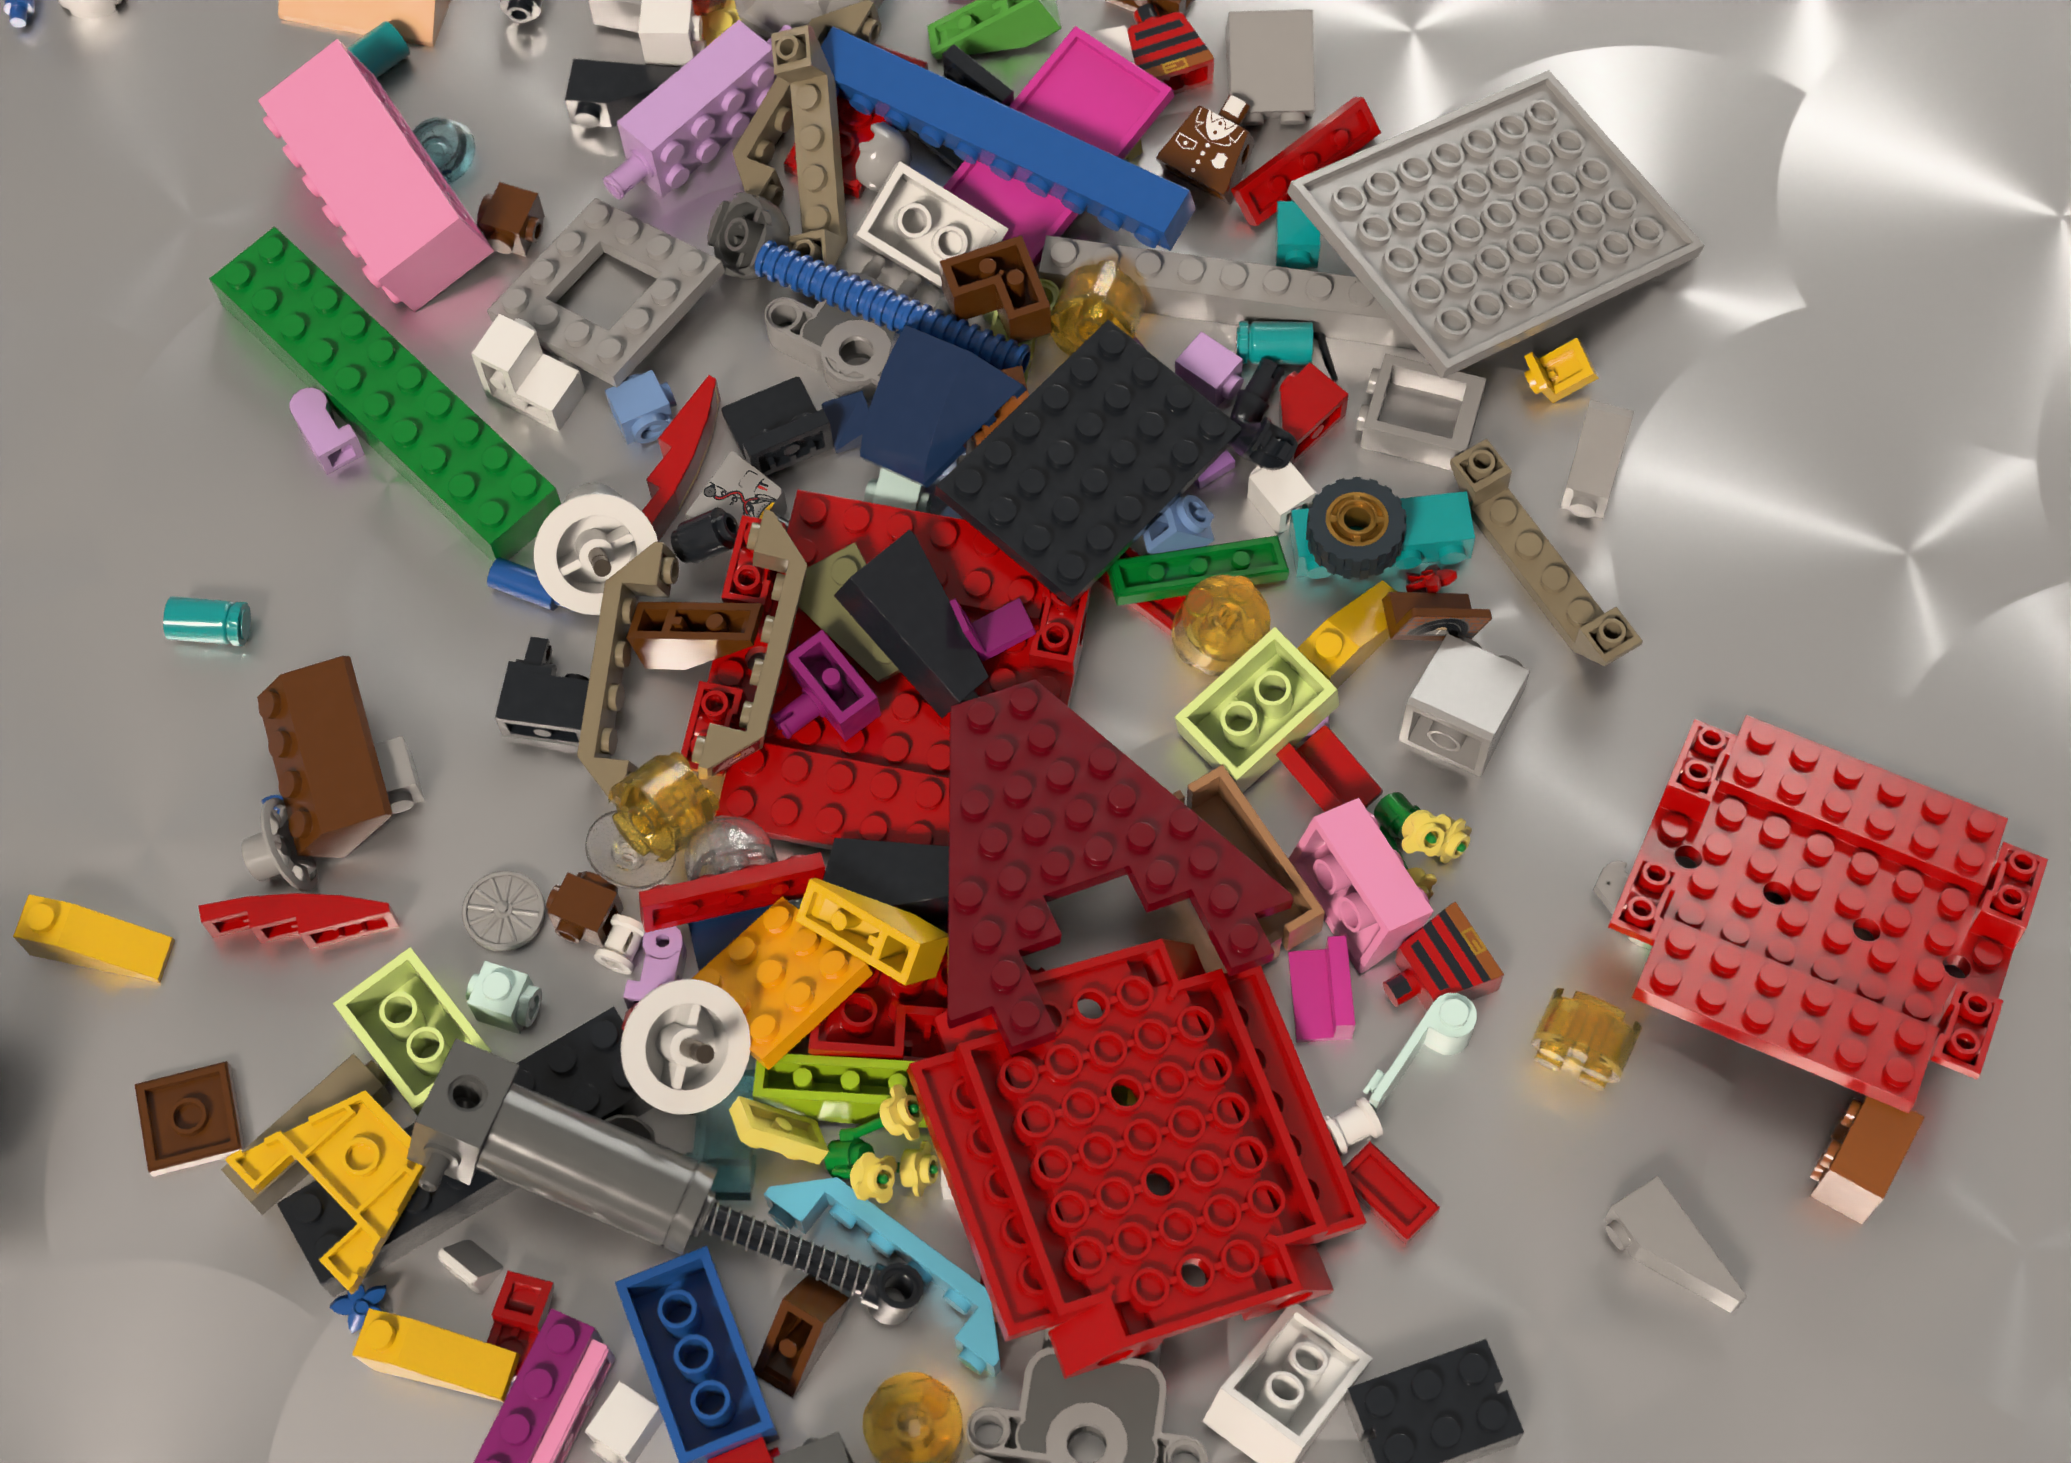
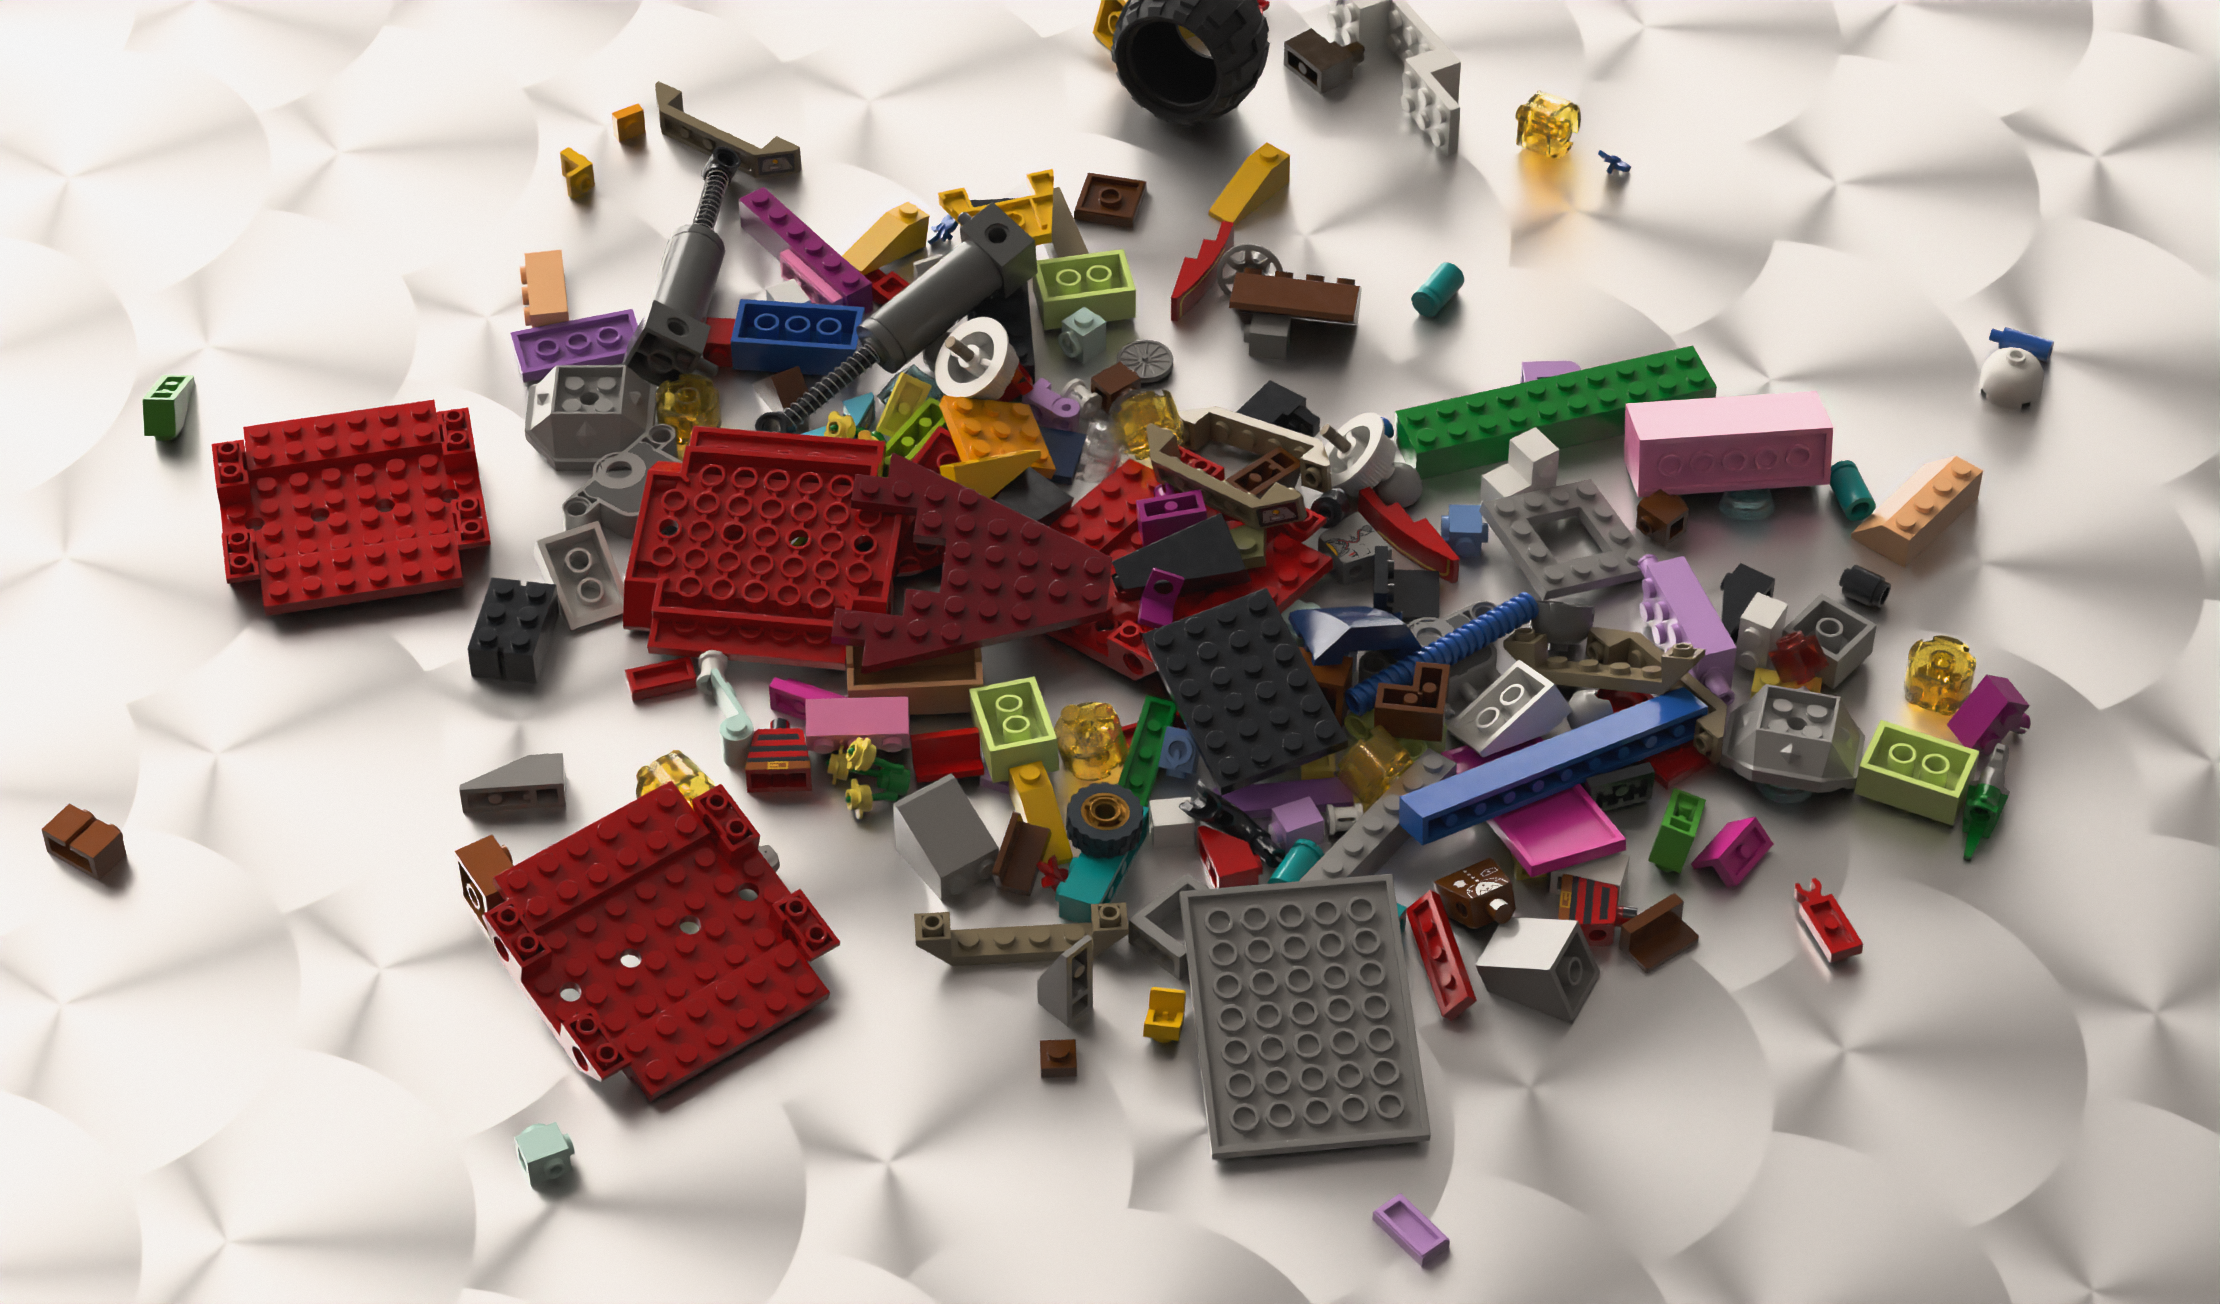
camera: 115 degrees right, 20 degrees down
red plate [639,852,825,933] -> none
none -> reddish brown plate [1040,1039,1077,1078]
none -> white bush [1326,802,1364,835]
none -> lavender tile [1372,1193,1450,1267]

